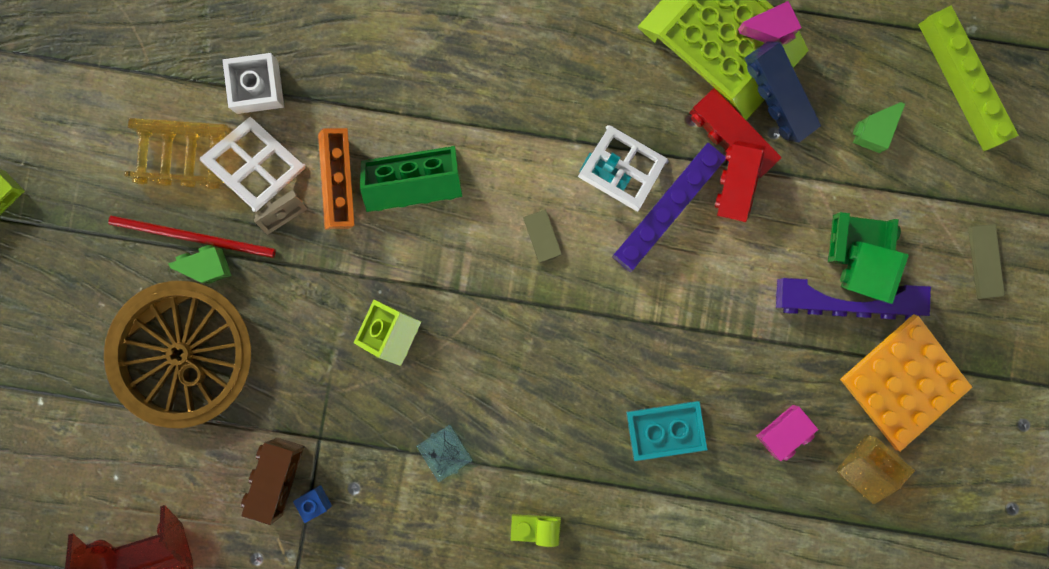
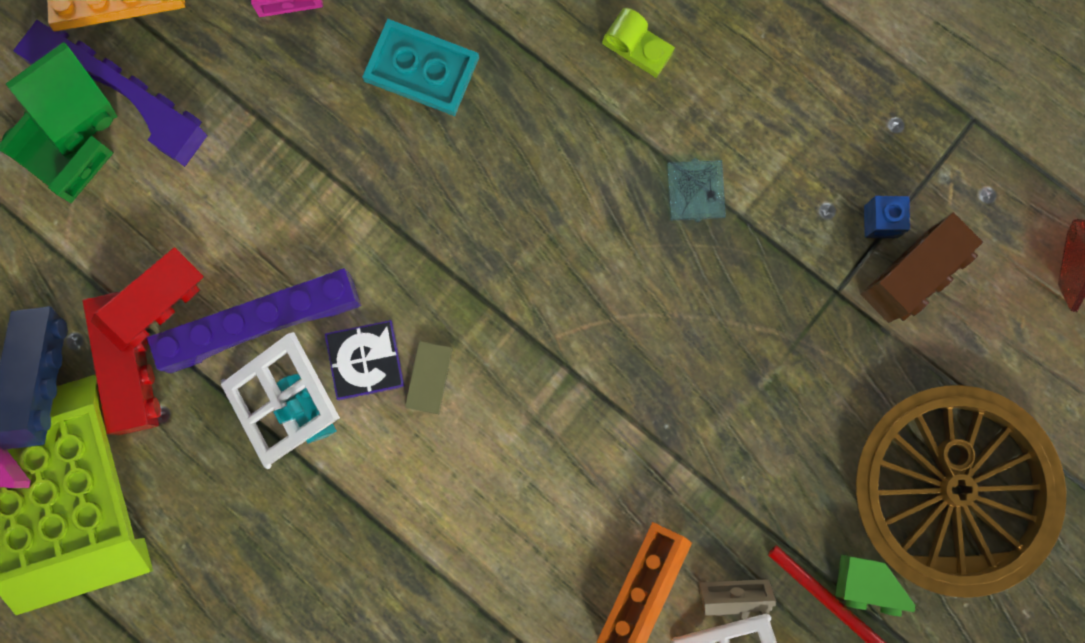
camera: 155 degrees left, 5 degrees down
lime slope [354,300,421,366] -> none
green slope [360,146,463,212] -> none
none -> tile [325,320,405,401]

